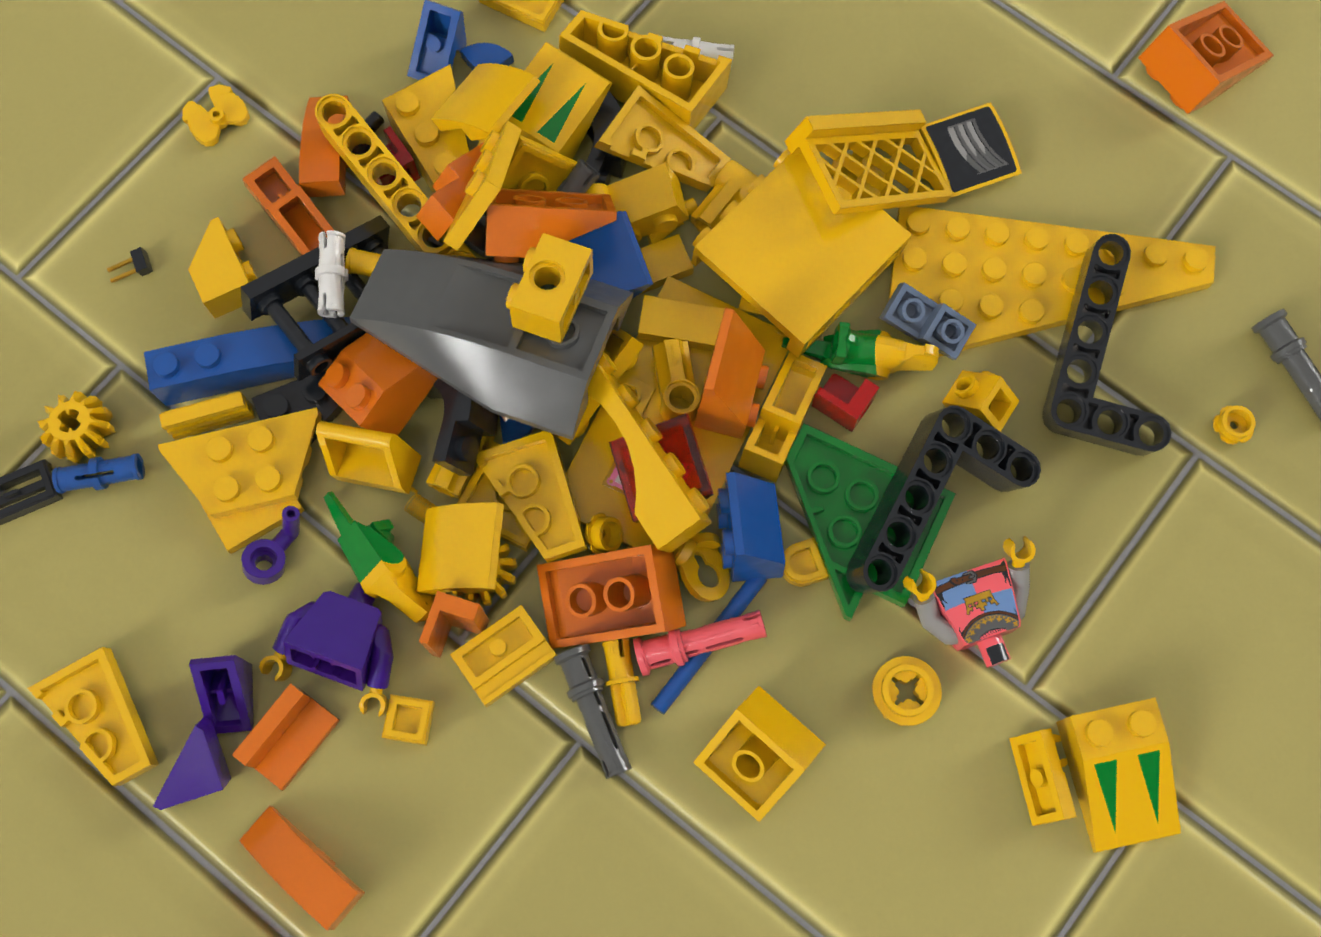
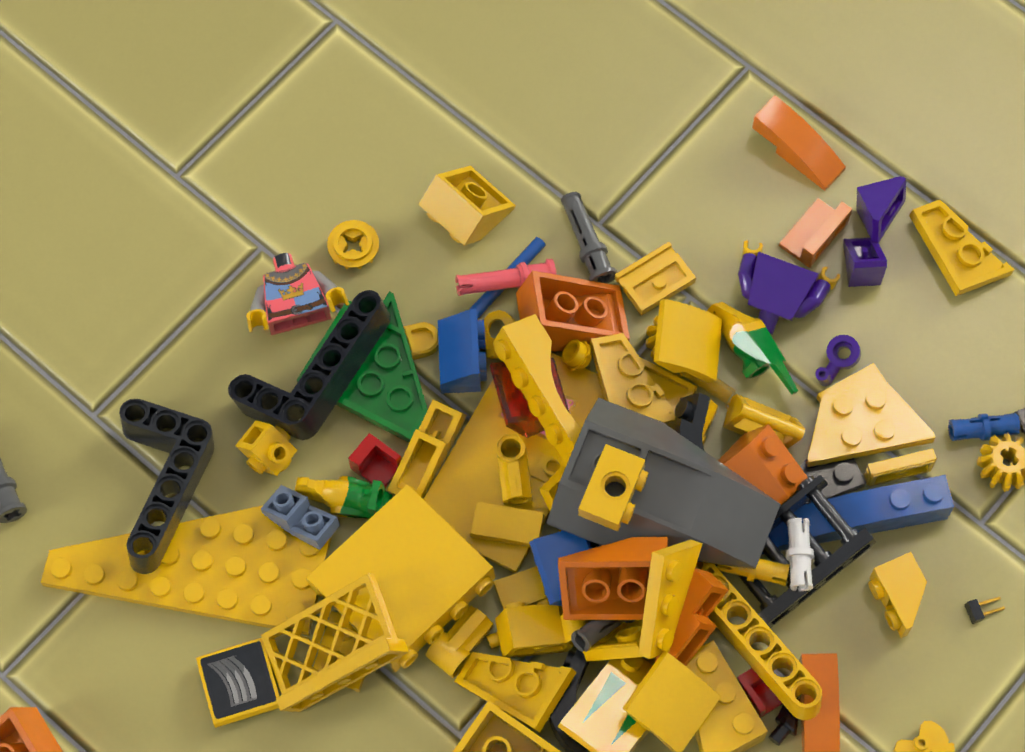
camera: 175 degrees left, 5 degrees down
orange slope [242,156,335,256] -> none
yellow tile [381,694,435,746] -> none
orange panel [419,591,489,658] -> none
yellow axle [602,638,641,727] -> none
orange slope [694,307,769,439] -> none
yellow plate [1009,728,1077,826] -> none
yellow slope [1056,697,1181,853] -> none
yellow plate [1213,405,1256,445] -> none

